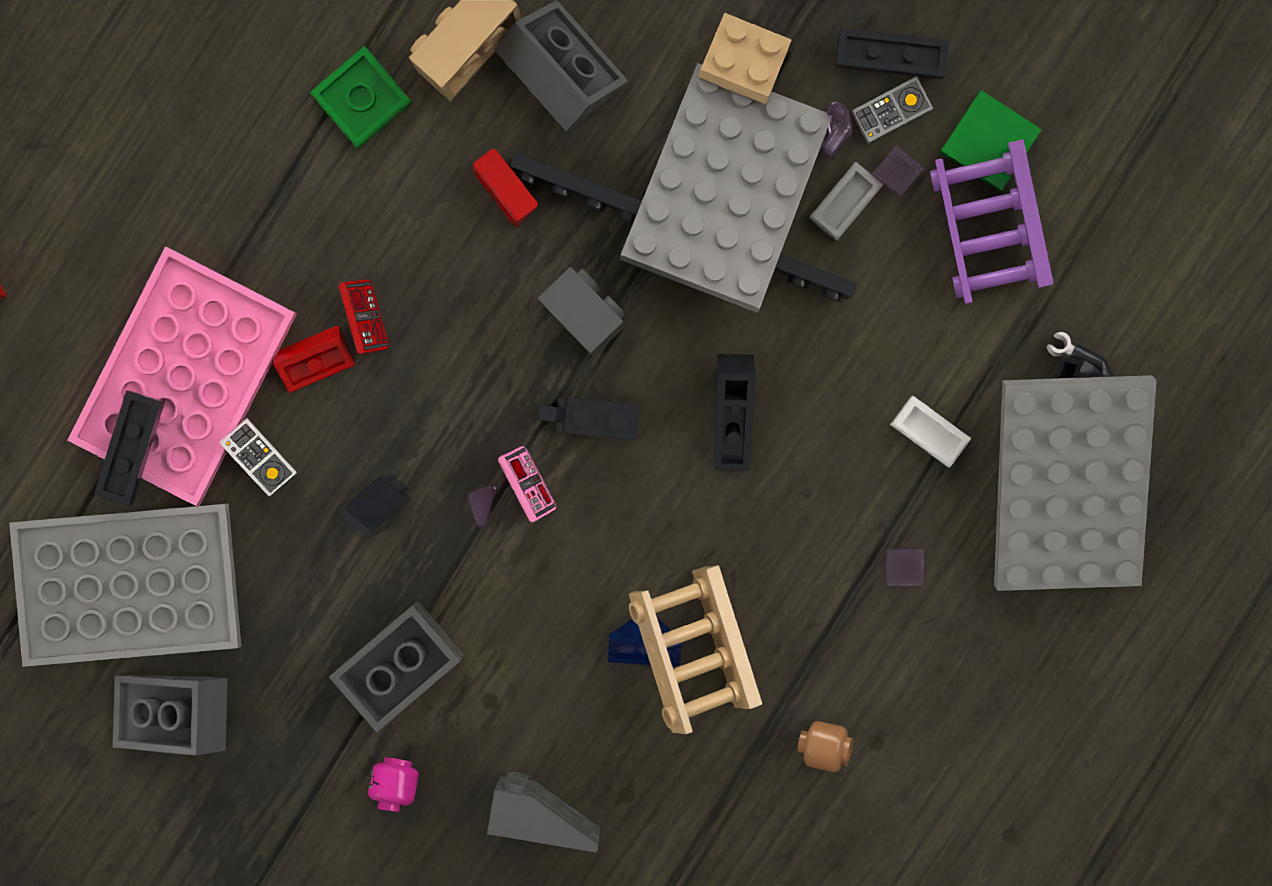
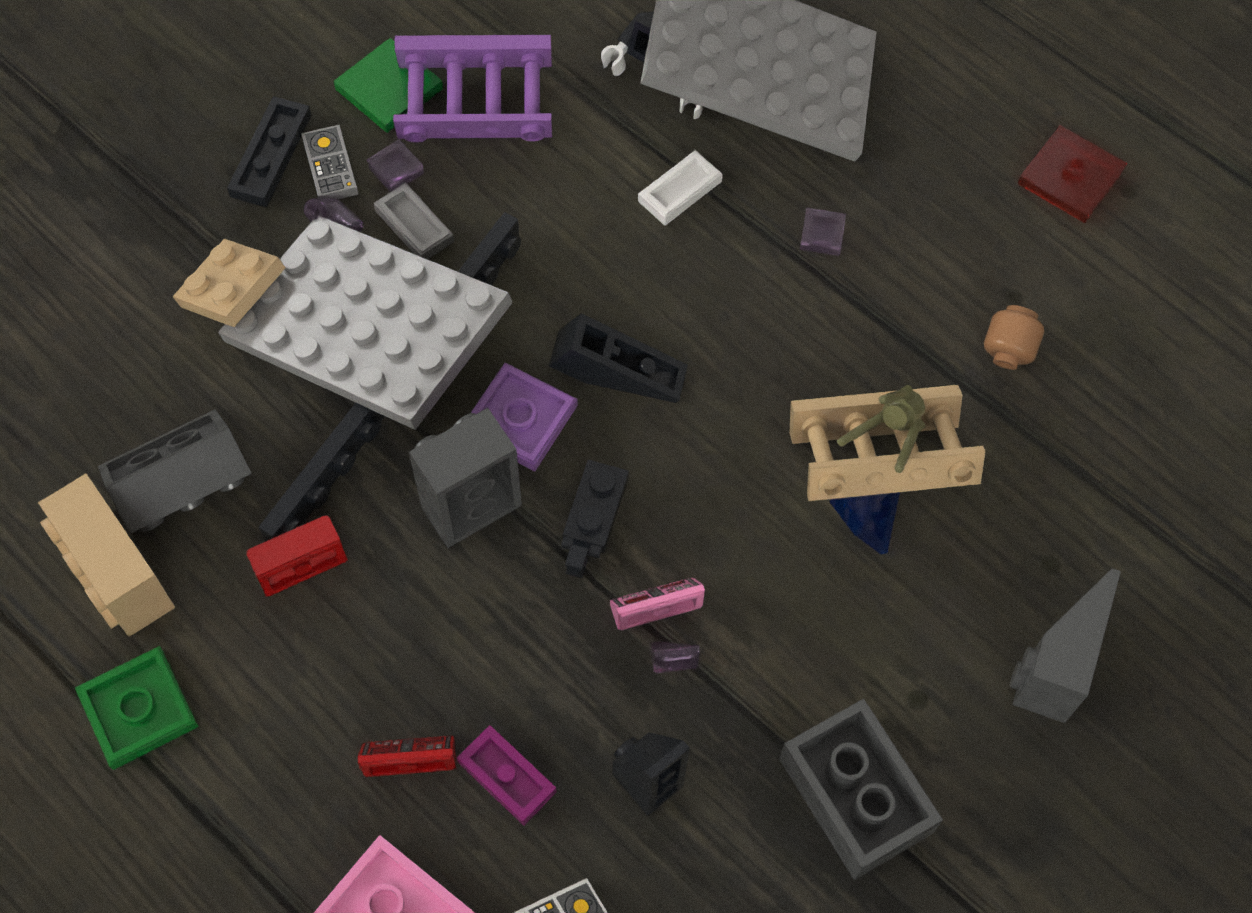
camera: 85 degrees left, 25 degrees down
red slope [273,326,355,393] -> none
dark pink head [368,757,419,812] -> none
none -> magenta plate [457,725,557,826]
none -> medium lavender plate [471,363,578,472]
none -> olive plant [837,385,925,473]
none -> clear red plate [1017,125,1128,223]

